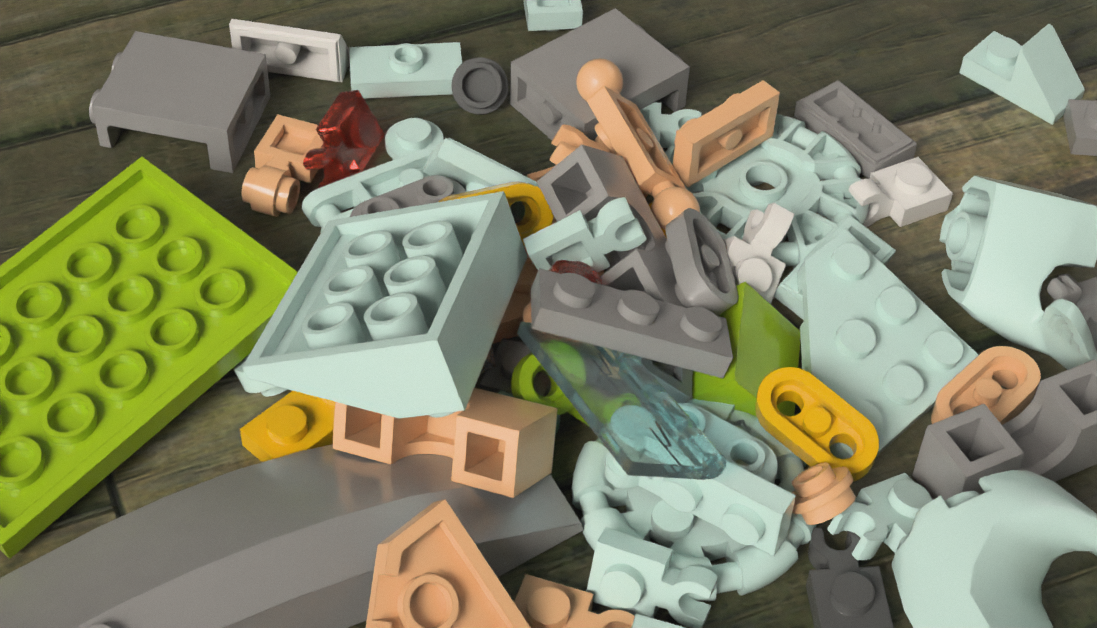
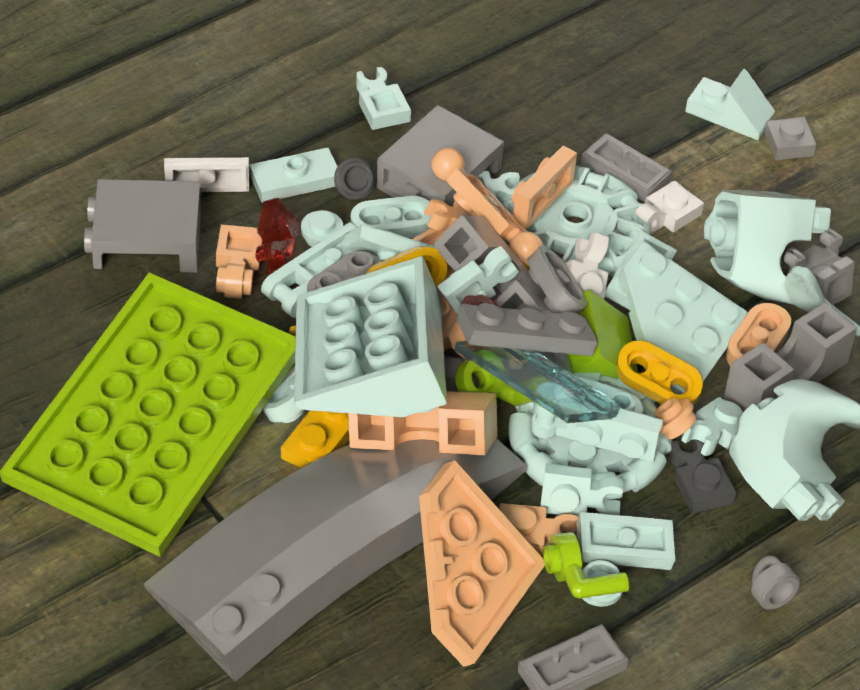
camera: 15 degrees left, 0 degrees up
none -> light aqua plate [351,196,431,238]

